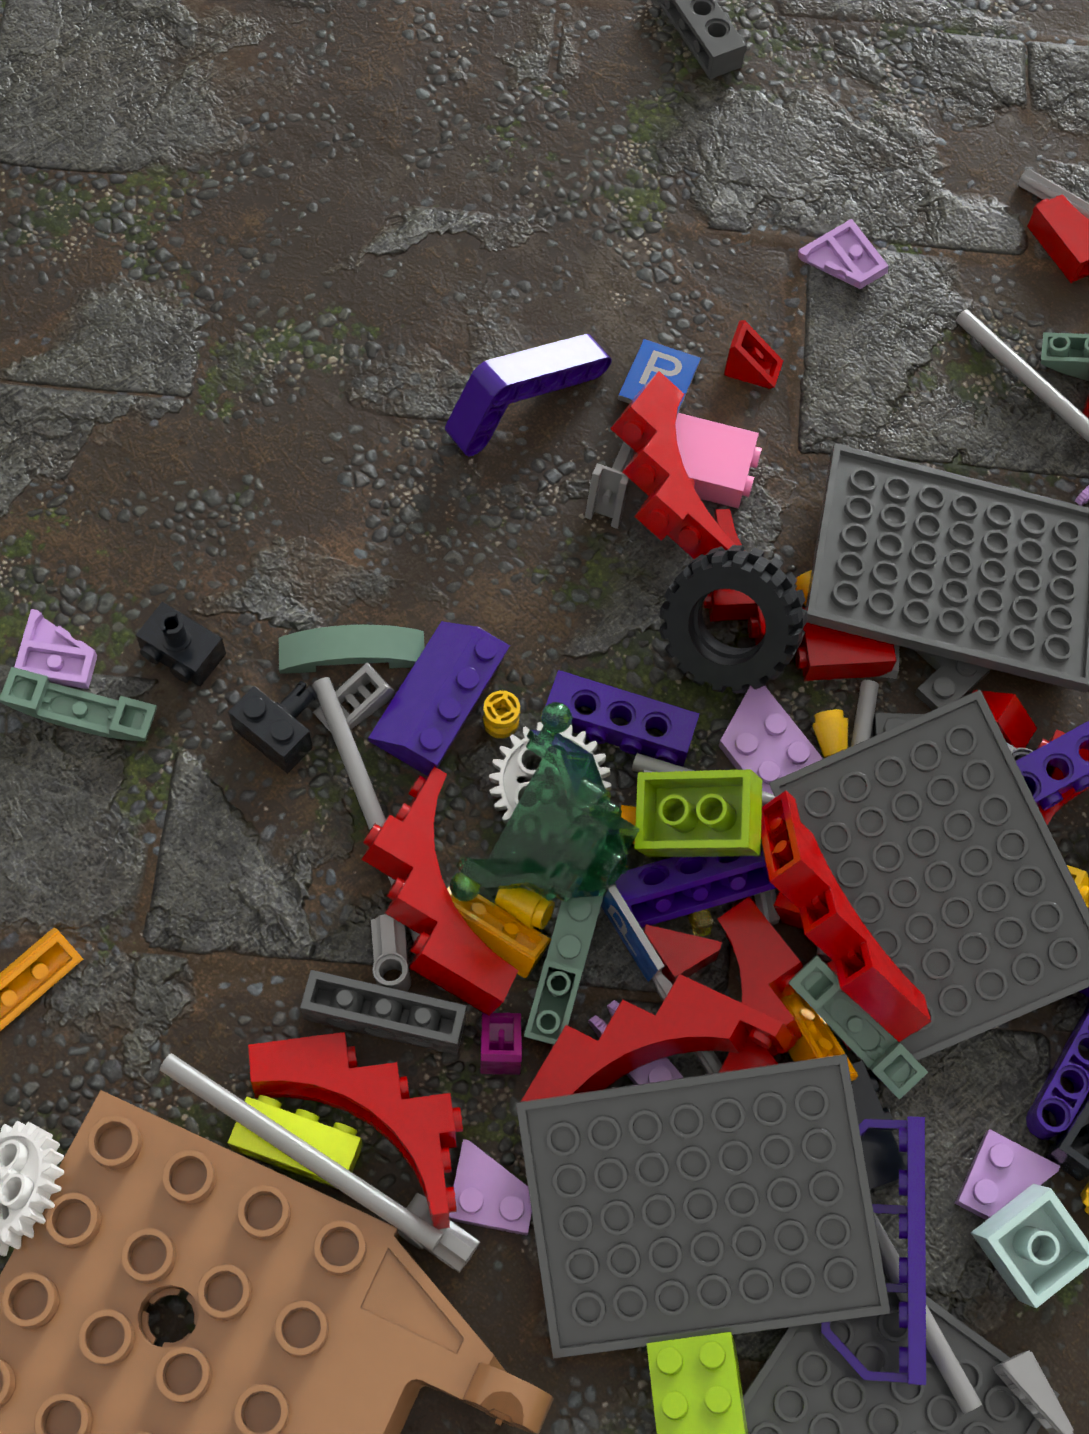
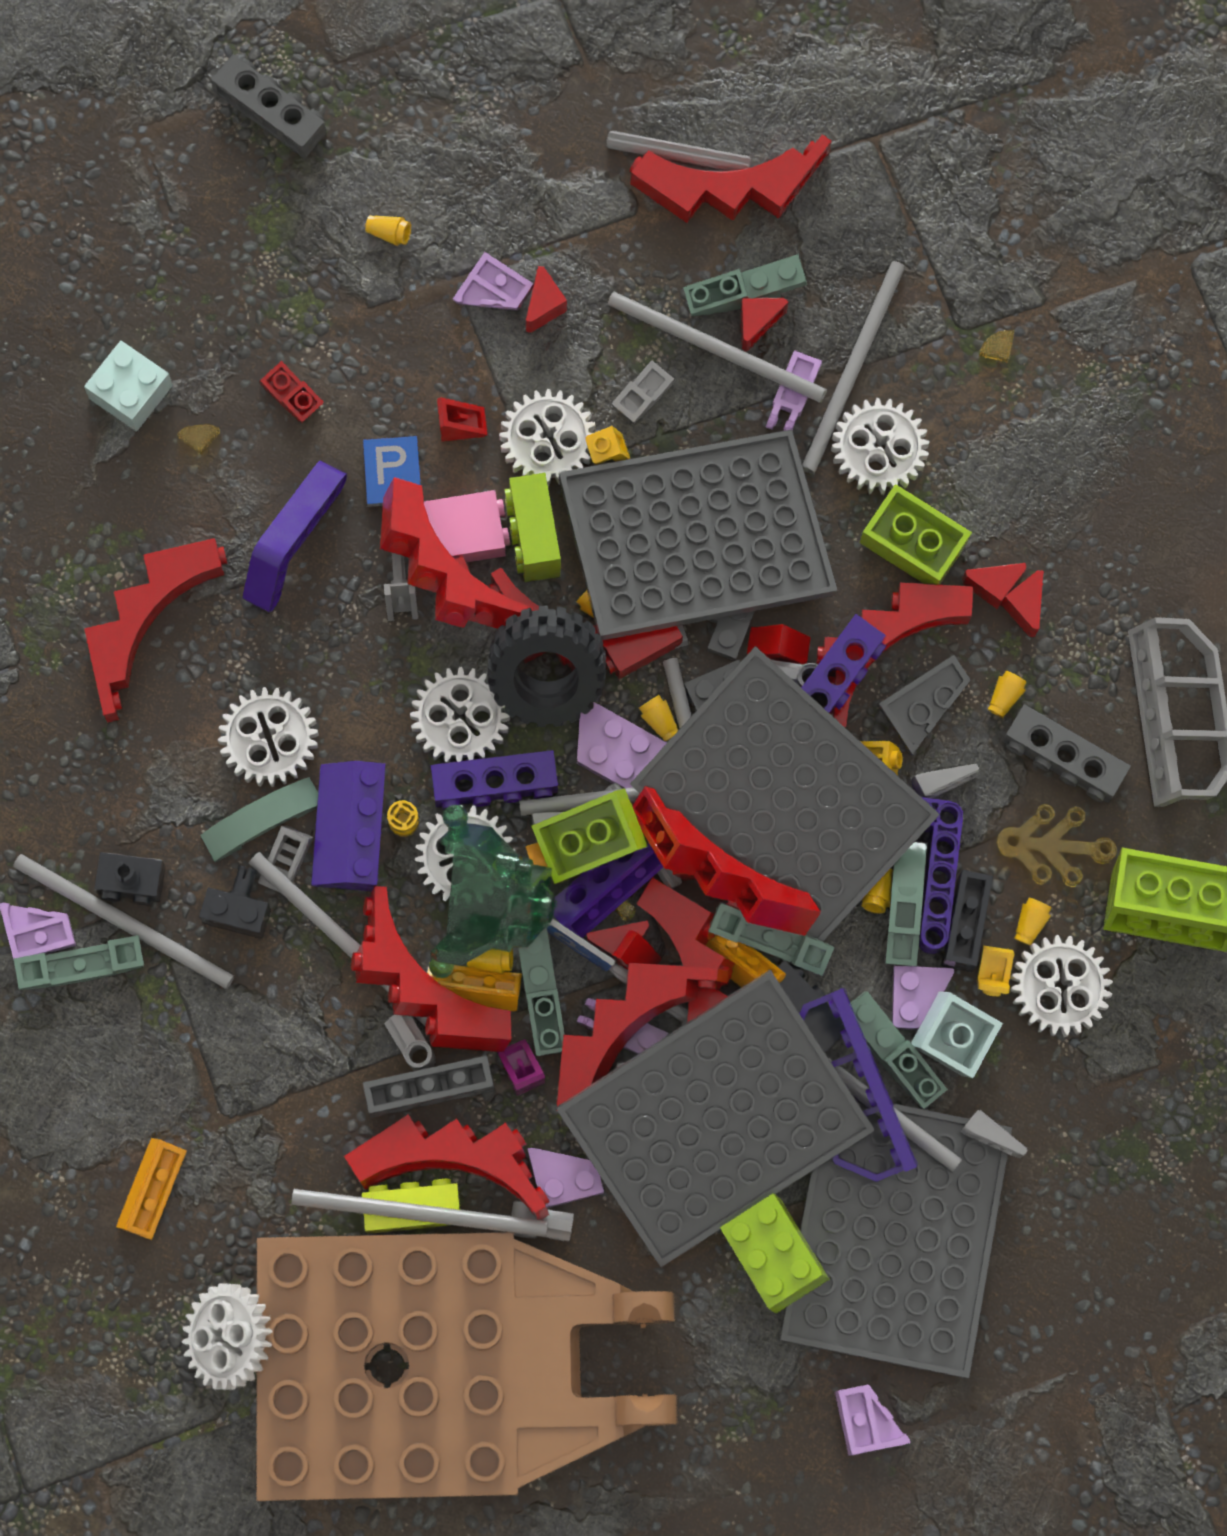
camera: 25 degrees left, 10 degrees up
none -> light grey piece [13,854,234,989]
none -> light aqua brick [84,340,173,432]
none -> red arch [84,538,228,723]
none -> clear yellow tile [177,424,220,455]
none -> white gear [218,687,319,787]
none -> red slope [259,361,324,423]
none -> yellow cone [365,215,411,246]
none -> white gear [410,667,510,763]
none -> white gear [499,389,596,486]
none -> lime brick [504,473,561,582]
none -> red slope [526,266,567,333]
none -> yellow bracket [585,426,630,465]
none -> light grey slope [612,360,675,423]
none -> red slope [613,929,661,970]
none -> sand green slope [851,991,948,1109]
none -> yellow cone [861,868,893,914]
none -> sand green slope [886,842,927,967]

